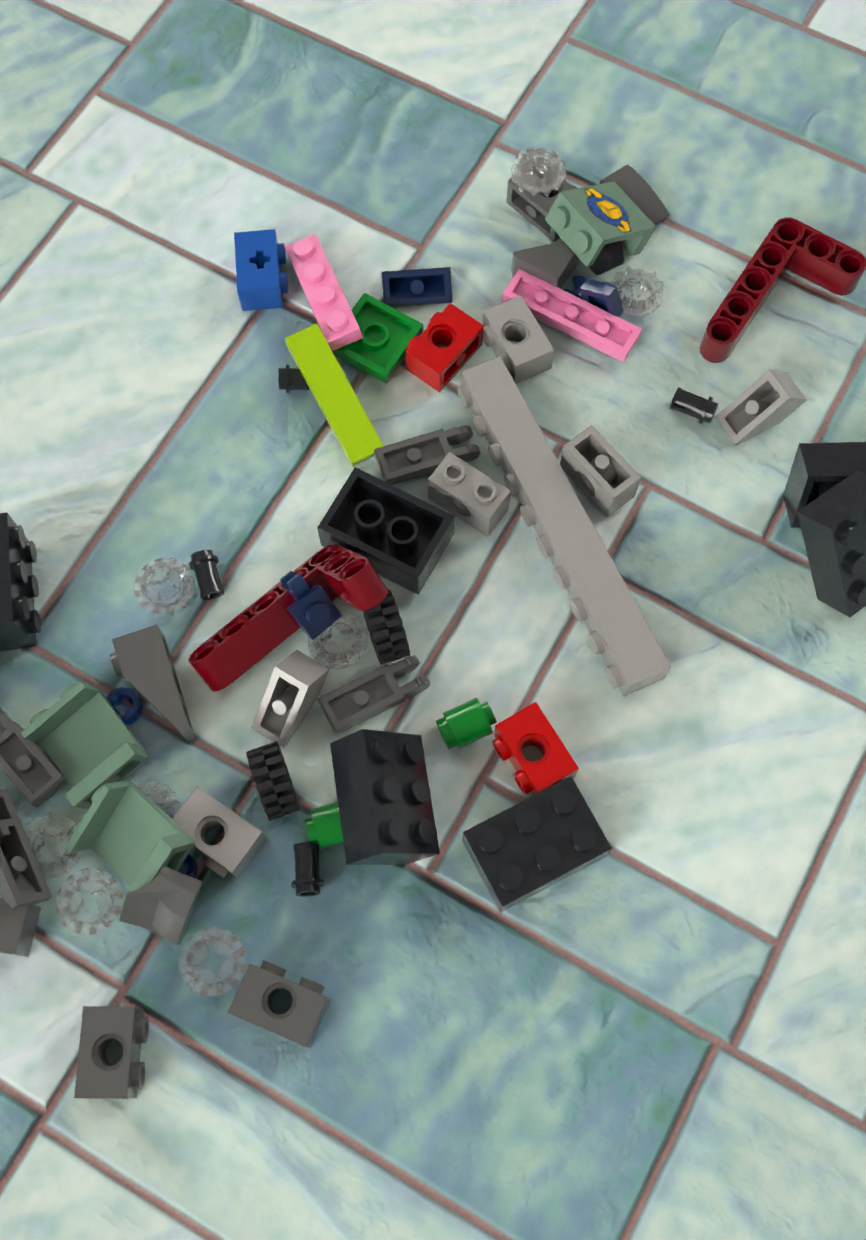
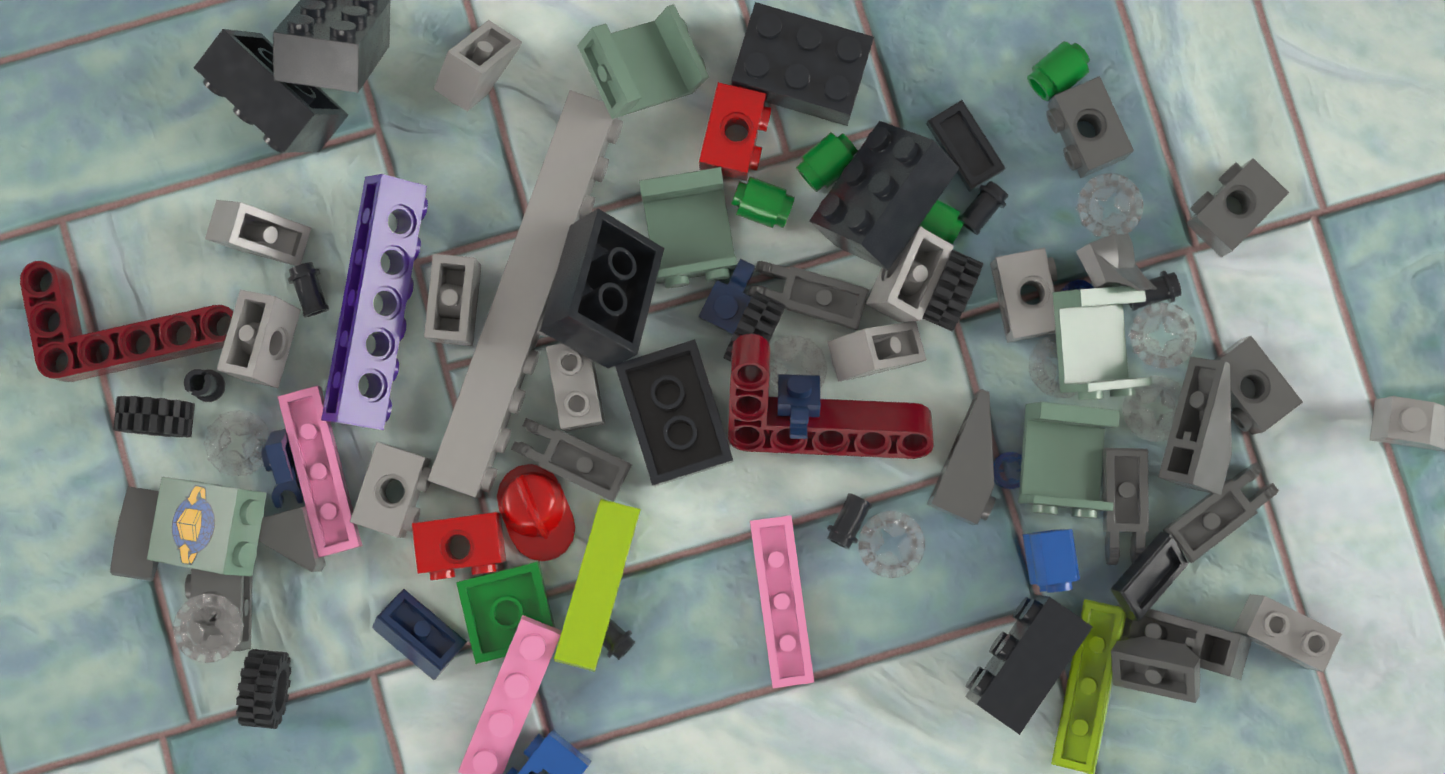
camera: 135 degrees left, 15 degrees up
none -> black tyre [113,396,195,438]
none -> black pin [184,369,226,402]
none -> light grey brick [217,290,301,388]
none -> black tyre [236,649,291,729]
none -> brick [321,174,428,430]
none -> light grey slope [434,20,522,112]
none -> red piece [496,464,576,561]
none -> black brick [540,208,664,369]
none -> sand green panel [577,4,709,119]
none -> sand green panel [639,167,737,288]
none -> dark blue plate [698,259,755,335]
none -> bright pink plate [750,515,814,688]
none -> green brick [796,132,858,192]
none -> light grey brick [866,227,954,322]
none -> black tile [926,100,1006,192]
none -> blue brick [1022,529,1080,593]
none -> green brick [1027,41,1090,101]
none -> black pin [1126,271,1182,311]

